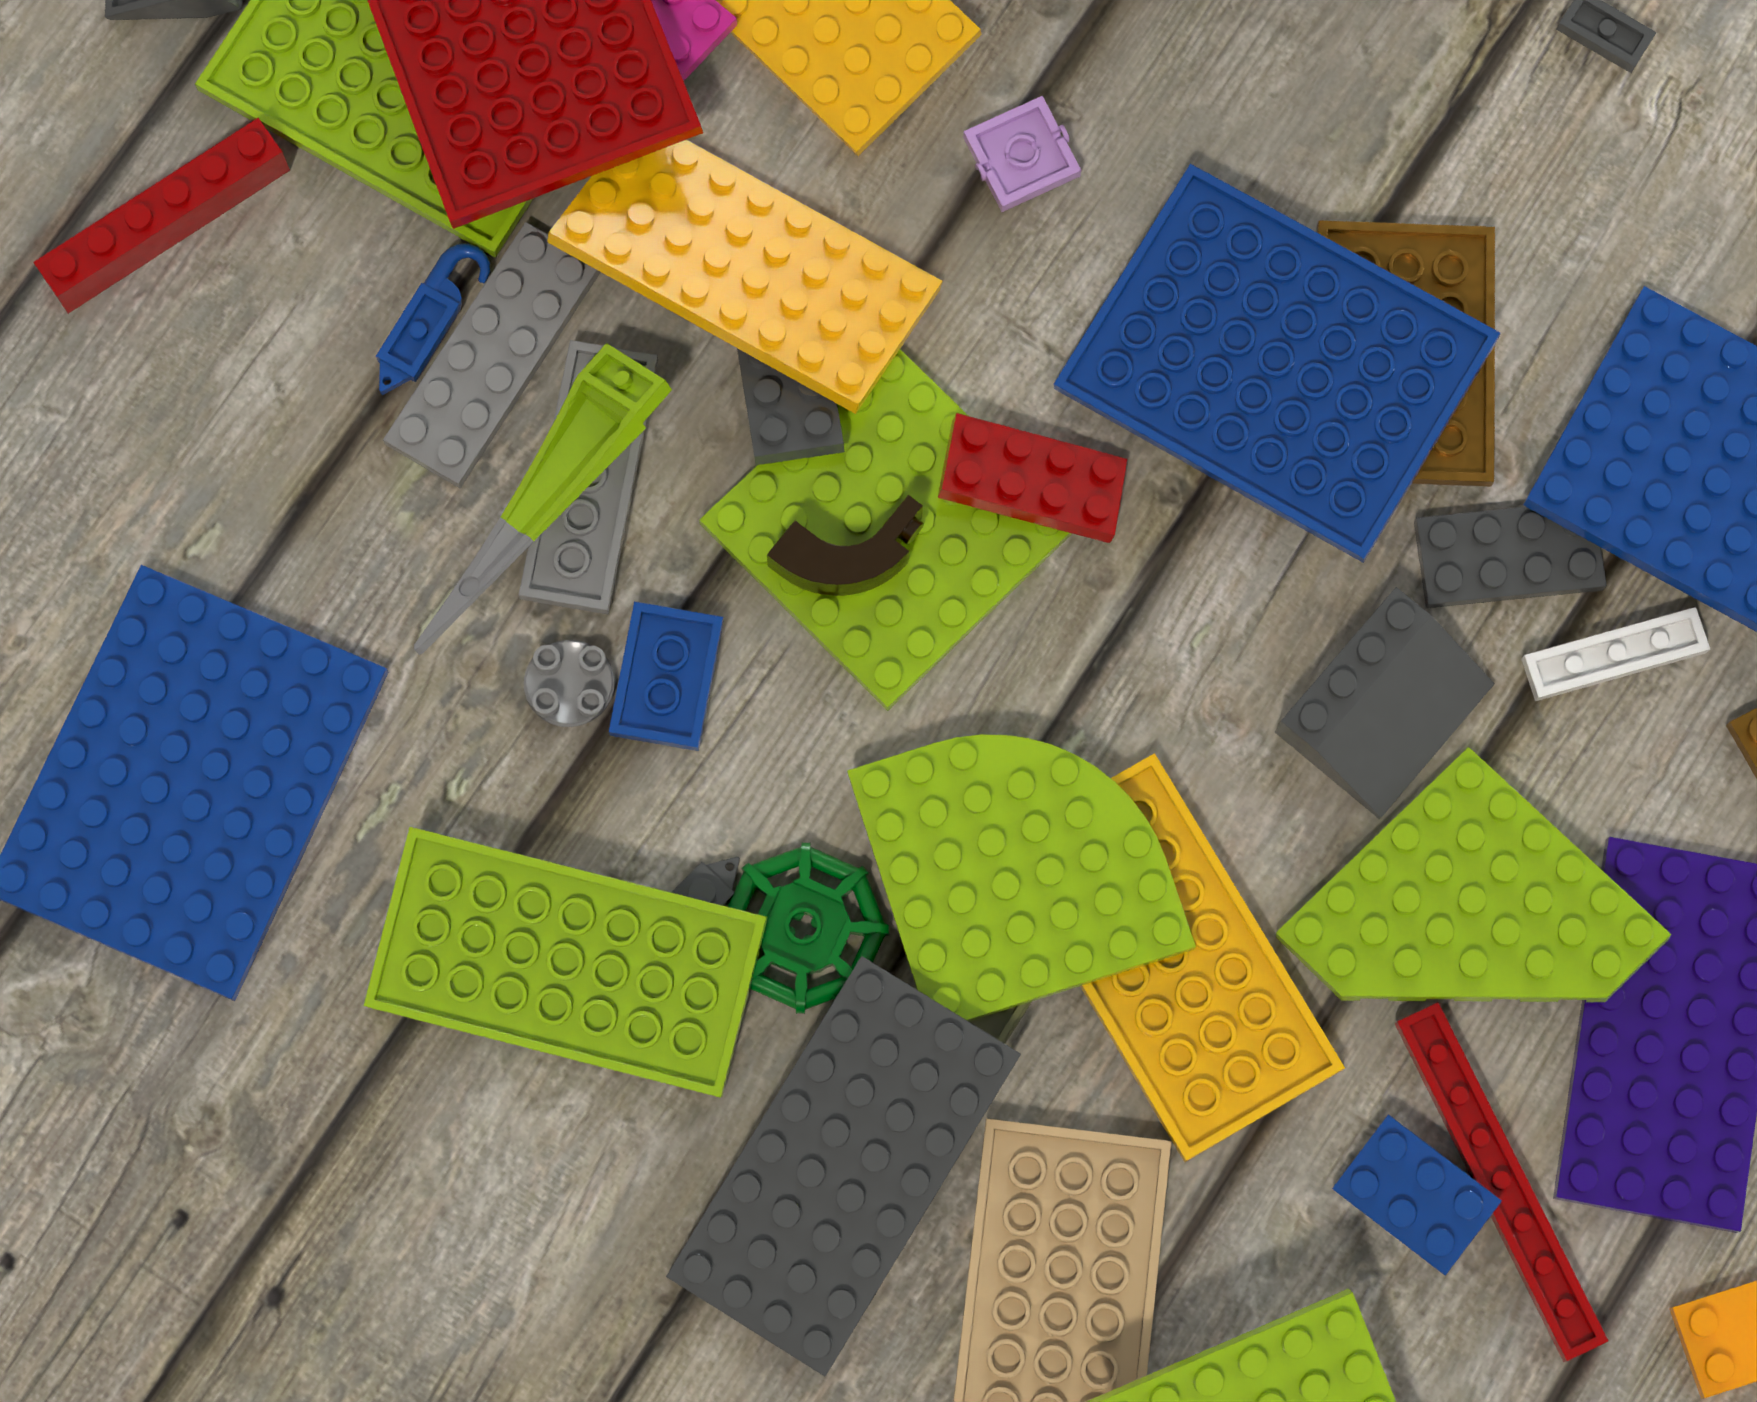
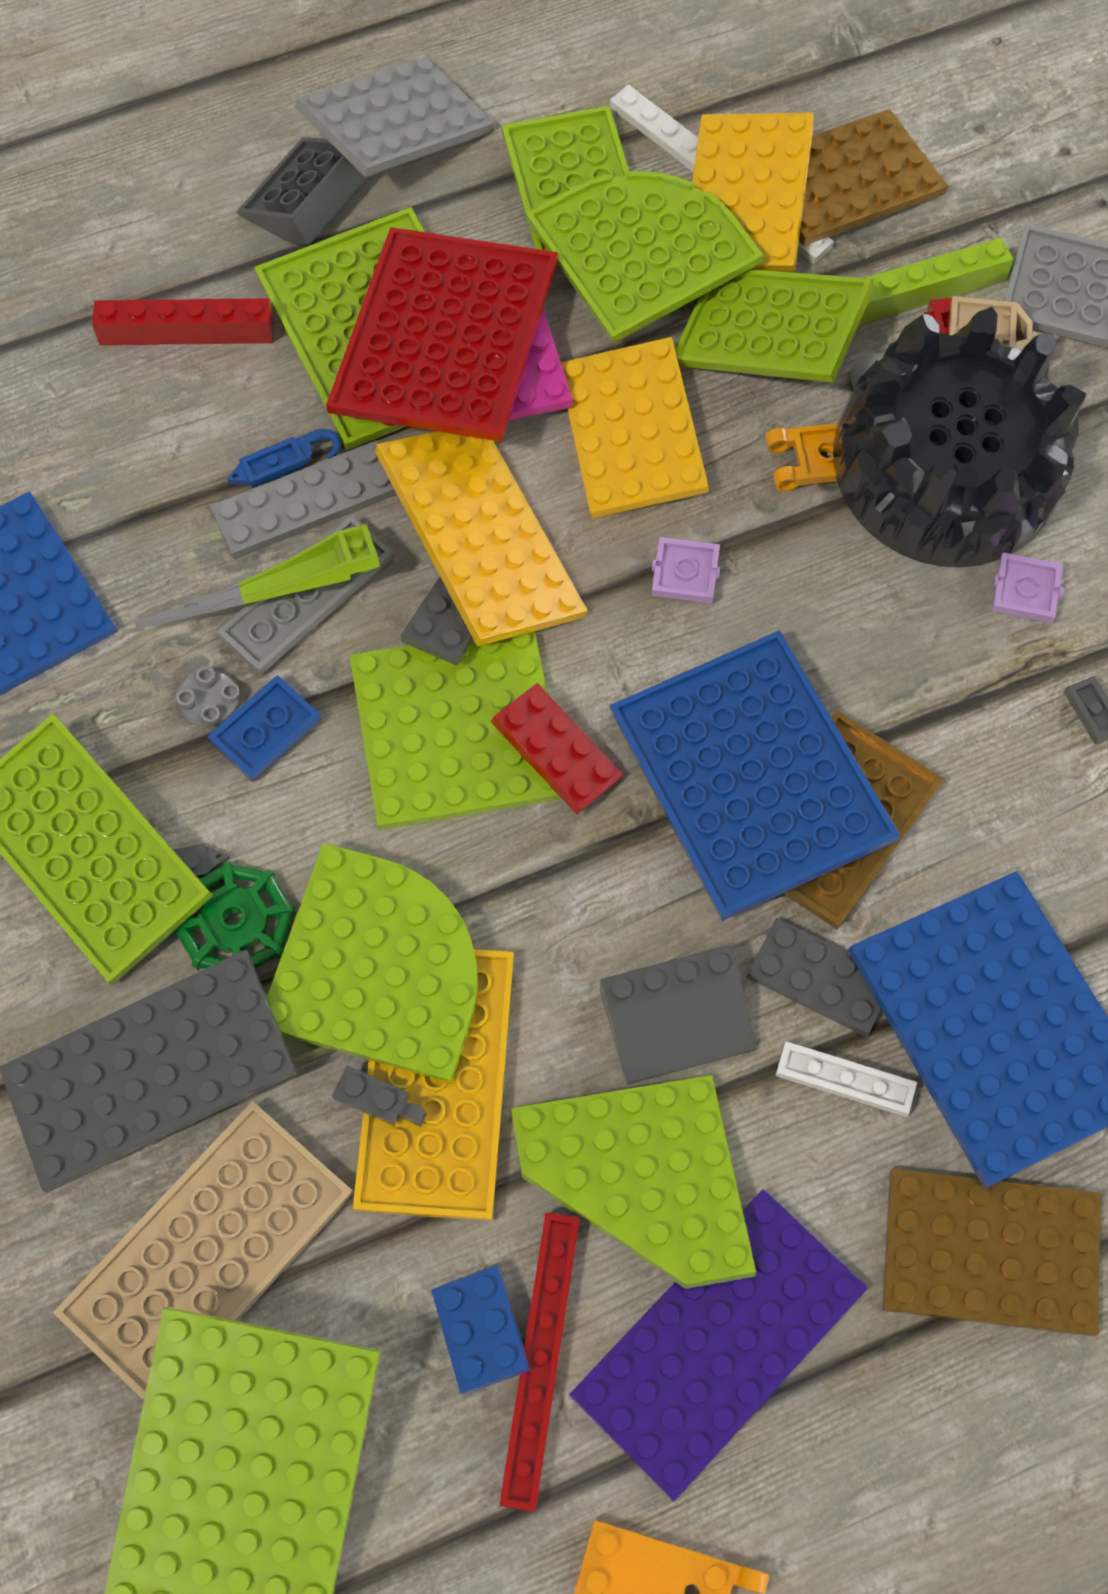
camera: 35 degrees right, 10 degrees down
dark brown arch [767,495,924,596] -> none
none -> dark grey plate [332,1065,427,1127]

